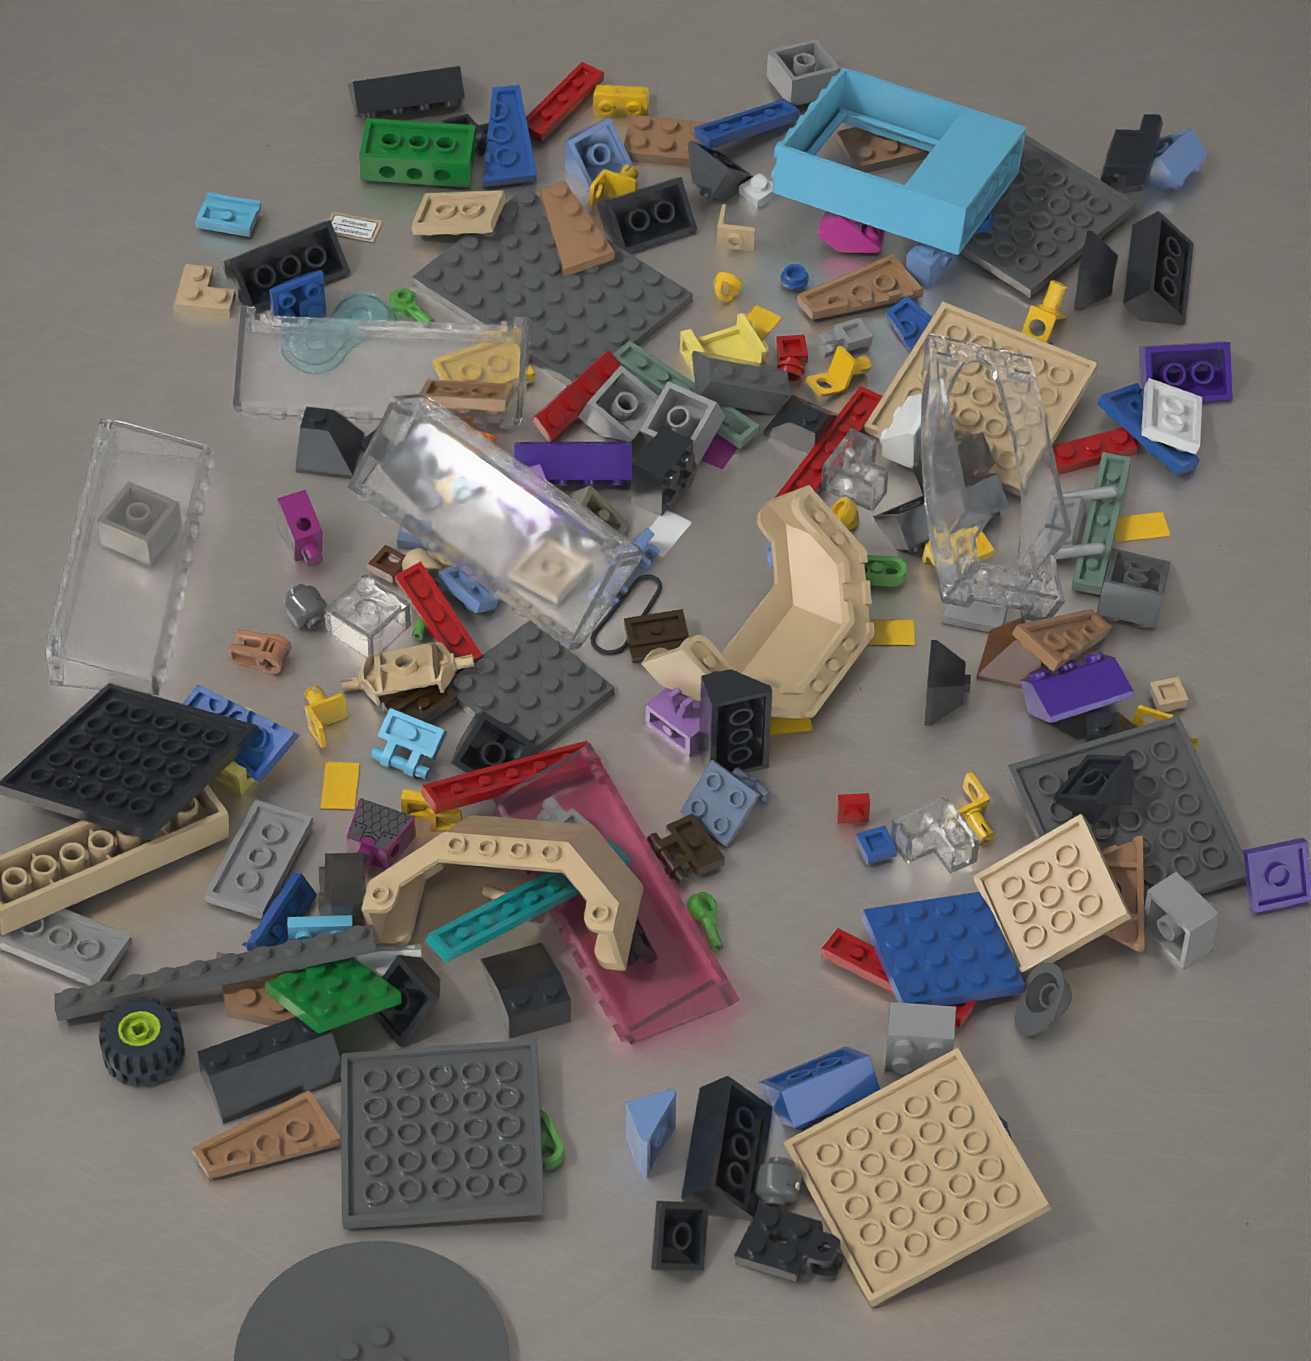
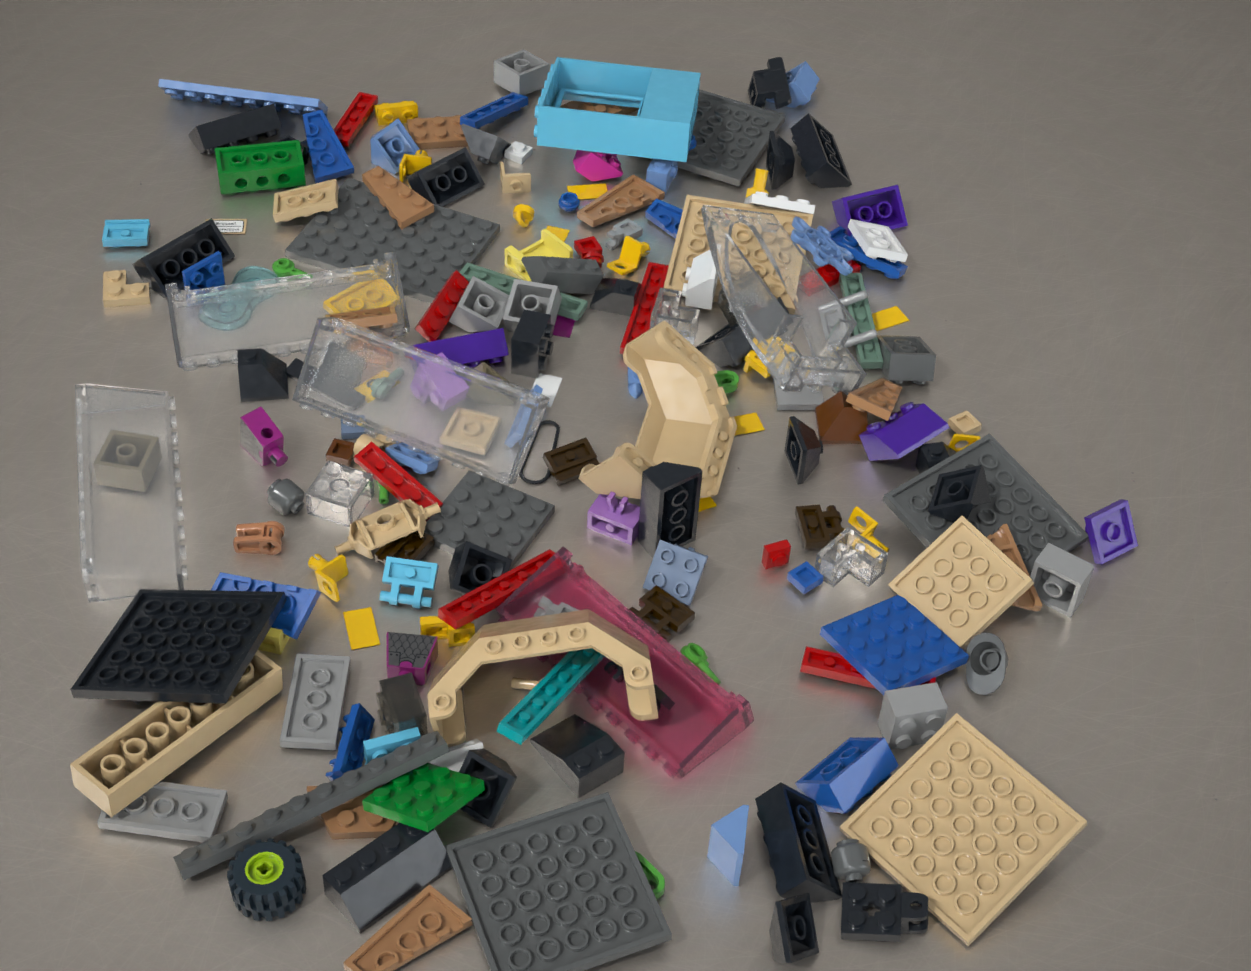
camera: 20 degrees left, 5 degrees down
none -> medium blue plate [158,79,328,115]
none -> yellow sticker [567,183,608,200]
none -> white plate [744,192,815,214]
none -> medium blue plate [790,216,854,276]
none -> dark brown plate [795,504,847,550]

